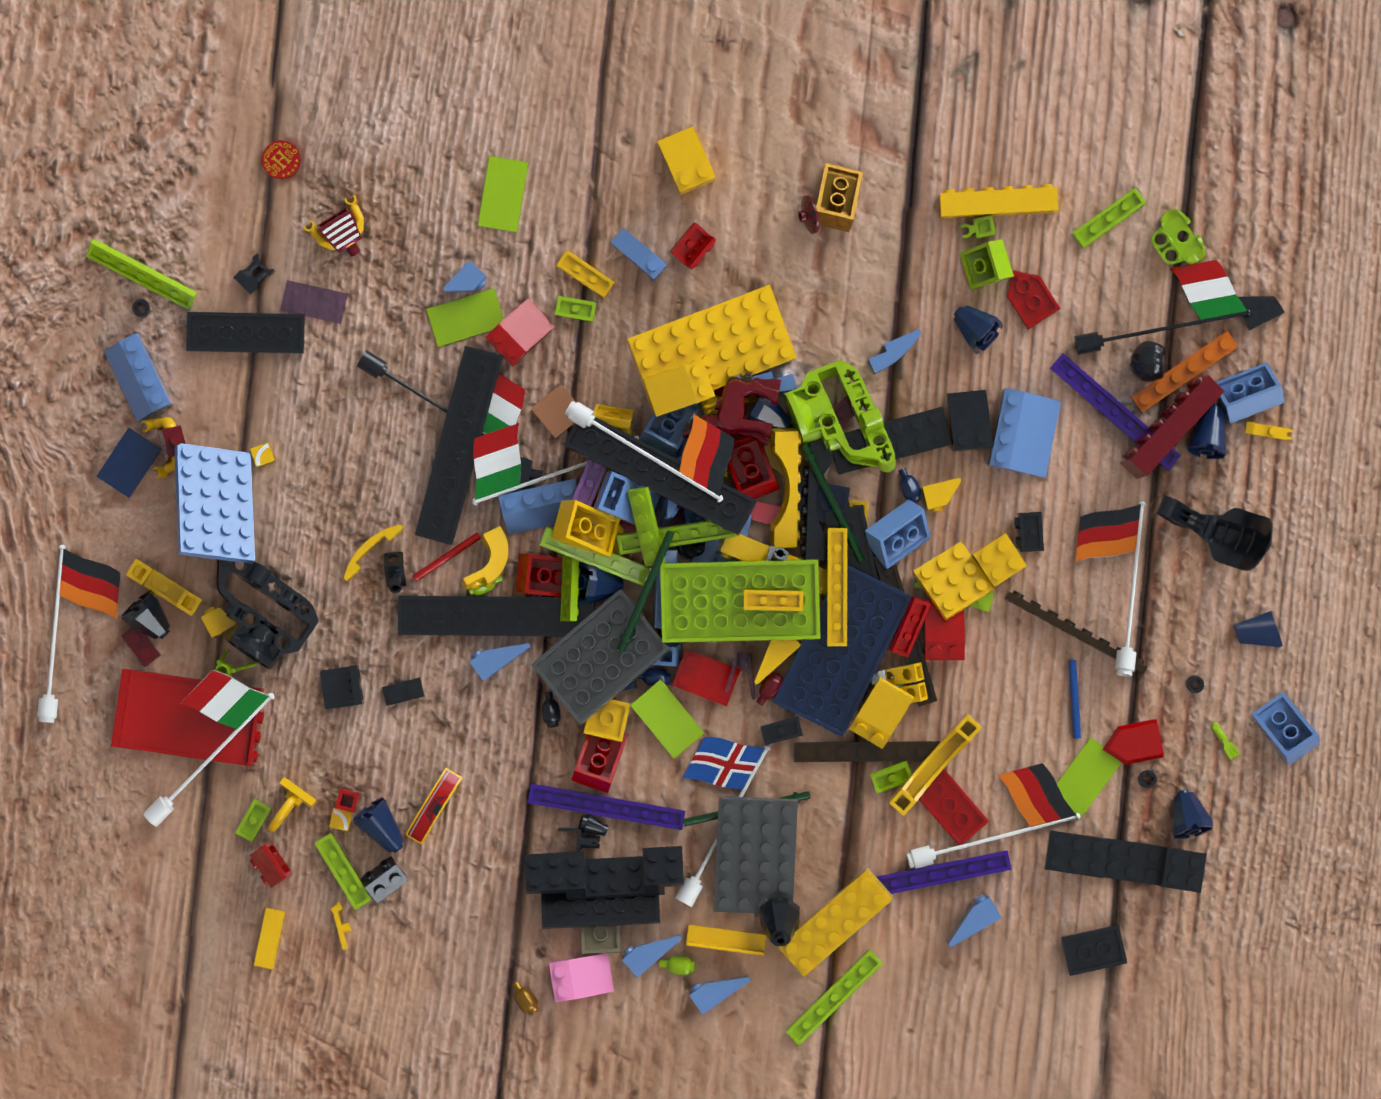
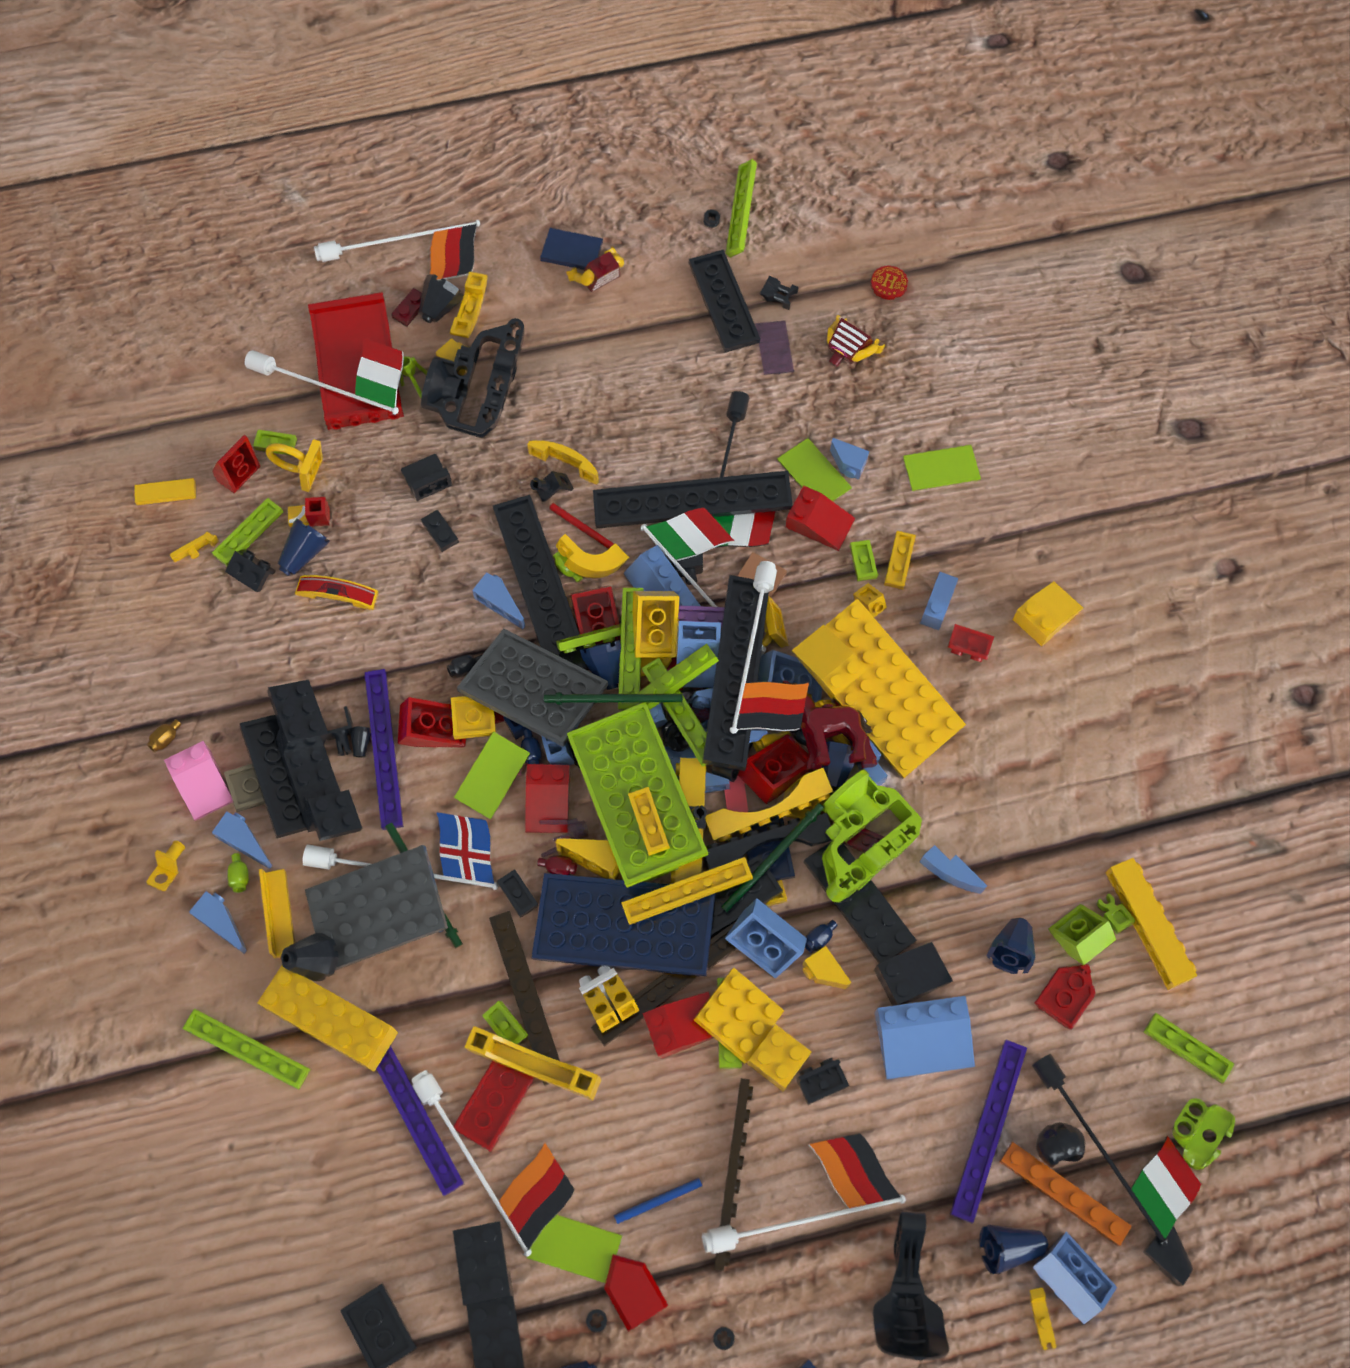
camera: 70 degrees right, 20 degrees down
medium blue slope [104,333,173,422] -> none
plate [174,443,255,564] -> none
yellow tile [250,442,275,467] -> none
dark red dish [798,195,819,234] -> none
pearl gold slope [815,163,863,232] -> none
yellow slope [849,677,914,749] -> none
red plate [889,596,931,658] -> none
medium blue slope [946,894,1002,947] -> none
dark red brick [1120,375,1225,479] -> none
none -> yellow bracket [146,841,185,891]
none -> yellow bracket [853,583,887,617]

